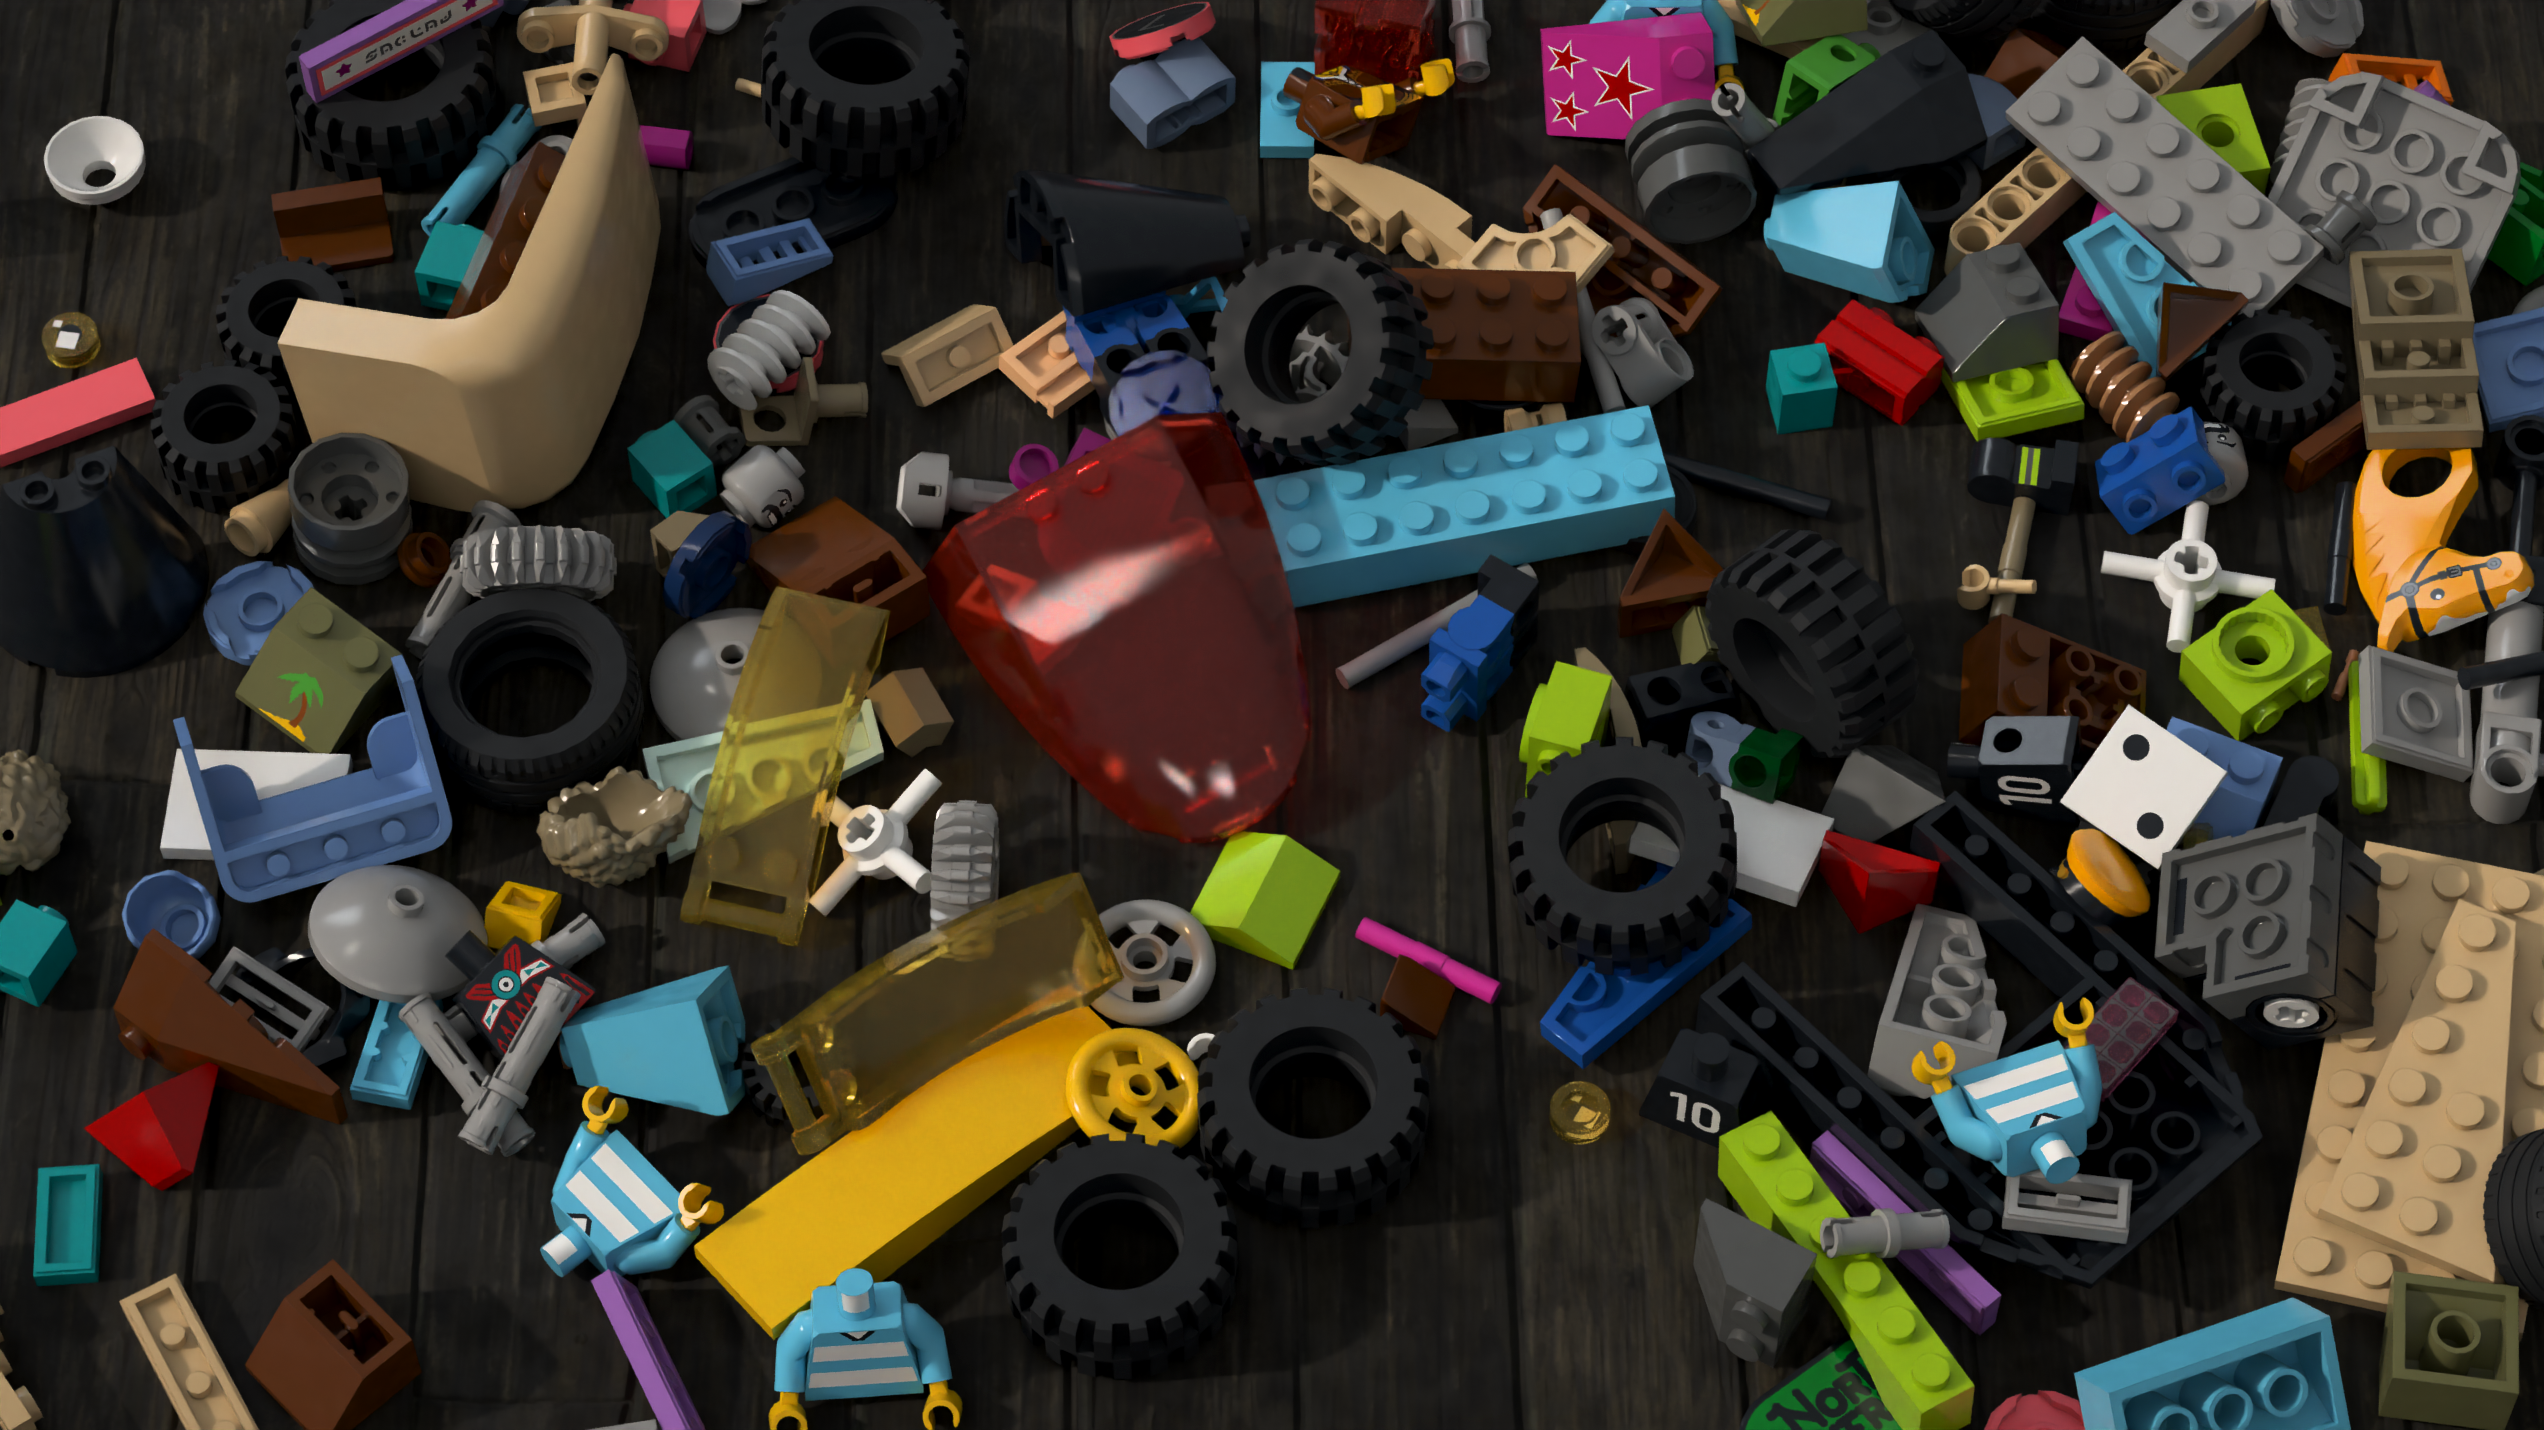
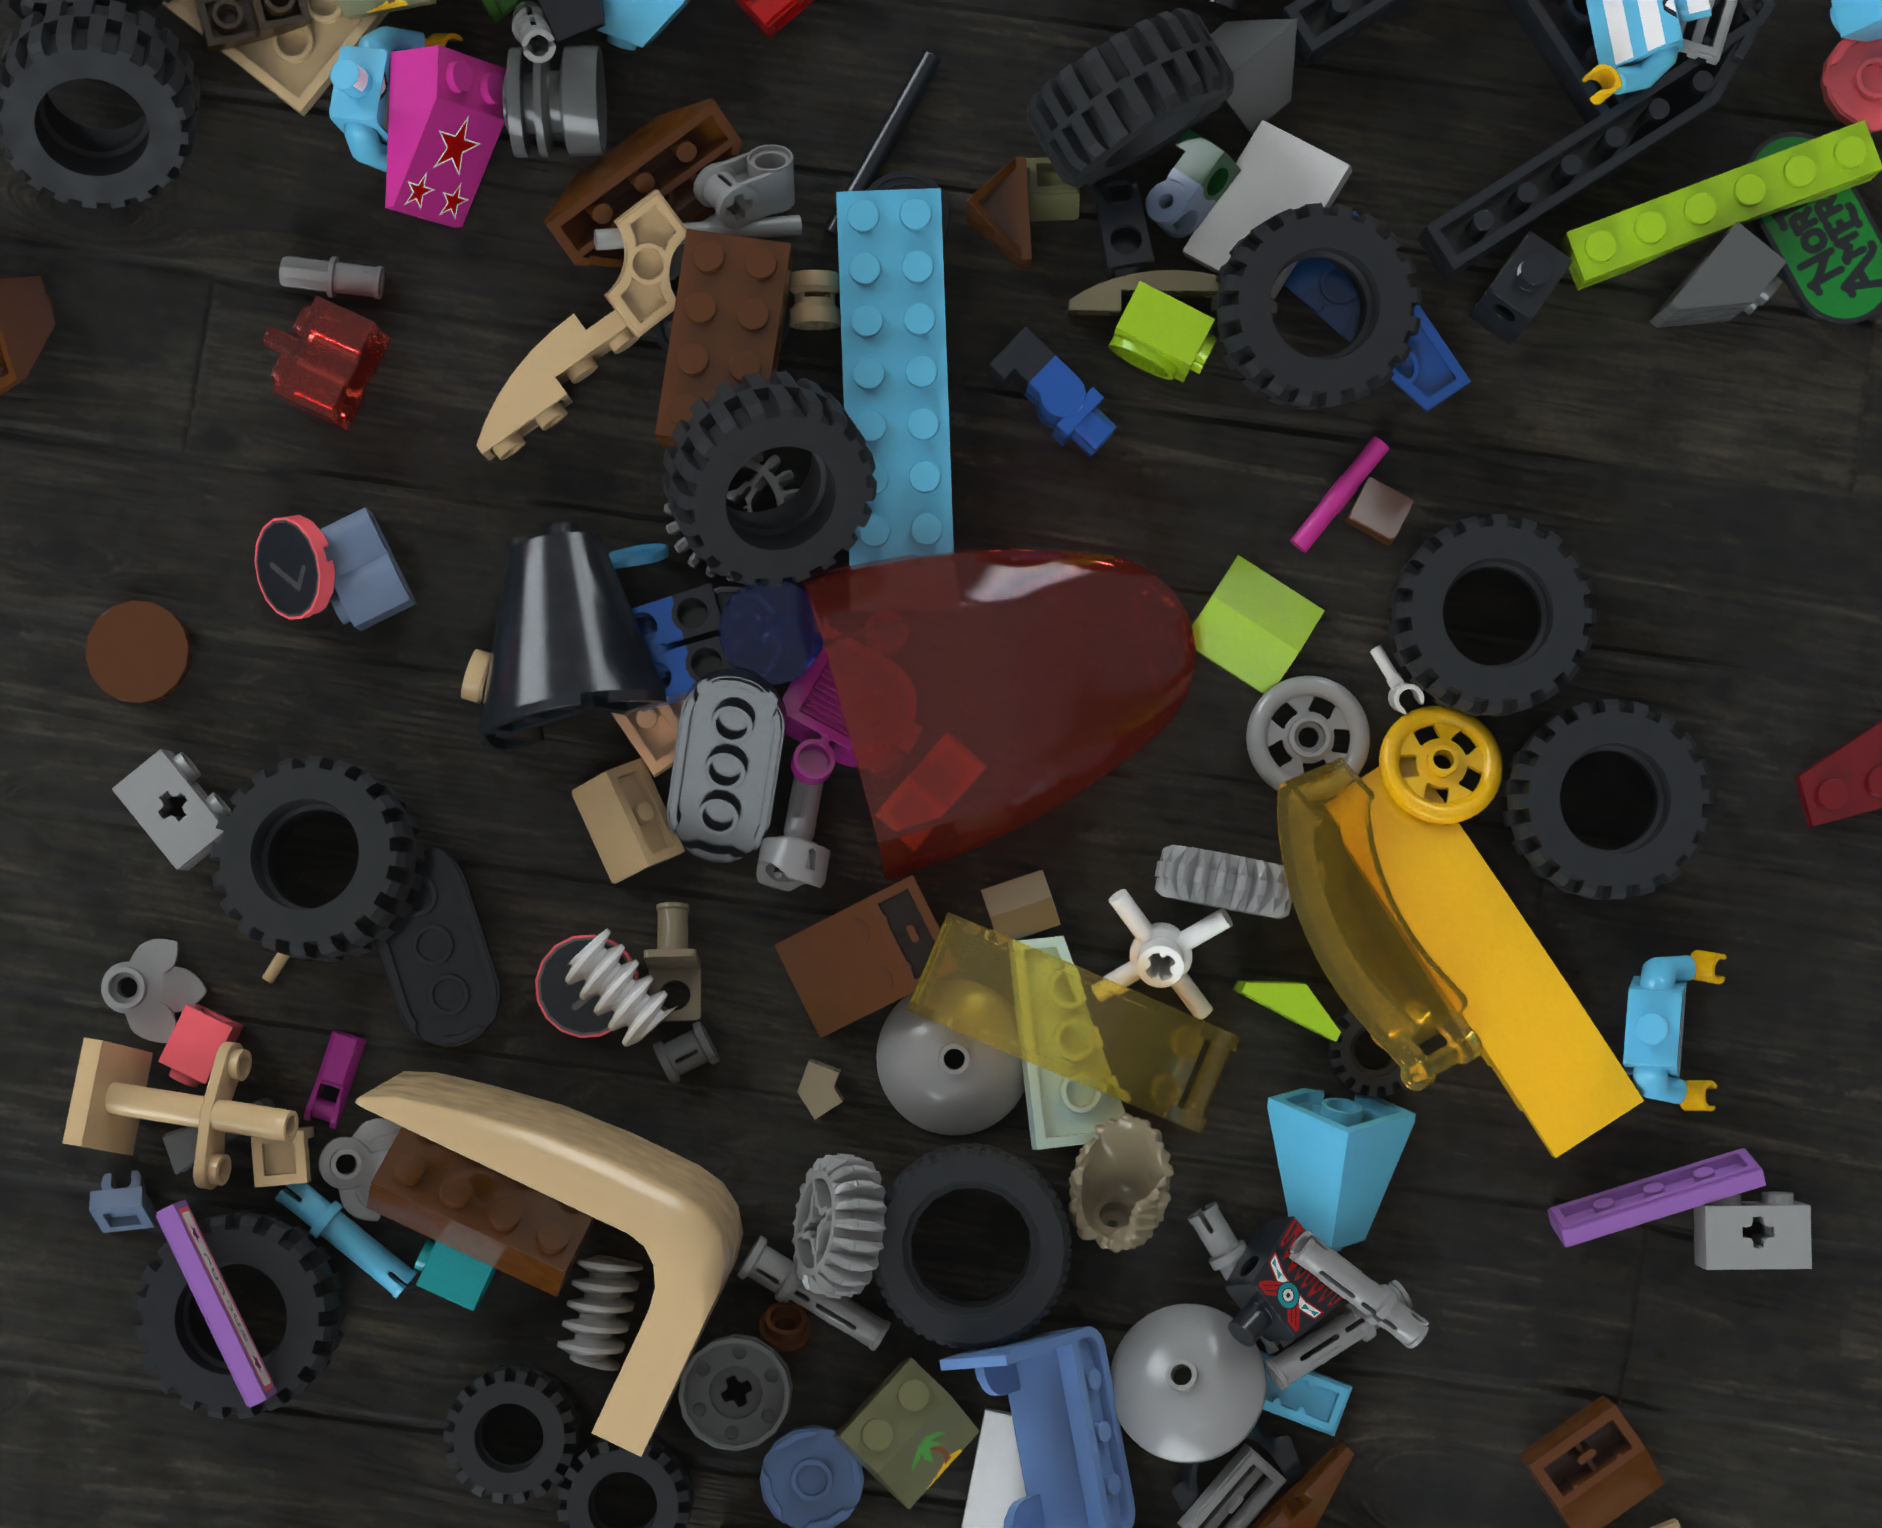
camera: 80 degrees left, 30 degrees up
tan cone [224,479,292,557] -> none
reddish brown panel [271,177,395,272] -> none
yellow slope [484,881,562,949] -> none
torso [540,1086,724,1277] -> none
teal brick [627,419,717,518] -> none
dark blue tile [663,510,752,619] -> none
medium blue slope [706,218,834,306] -> none
light grey head [720,445,805,528] -> none
medium azure plate [1260,61,1315,158] -> none
reddish brown torso [1283,58,1455,165] -> none
light grey bar [1336,563,1537,689] -> none
clear yellow tile [1549,1081,1610,1144] -> none
teal brick [1765,342,1838,435] -> none
medium lavender tile [1809,1130,2001,1335] -> none
red slope [1819,830,1941,934] -> none
light grey pin [1820,1208,1950,1258] -> none
light grey wedge [1867,903,2007,1099] -> none
none -> tile [667,668,787,862]
none -> lime slope [1232,980,1341,1042]

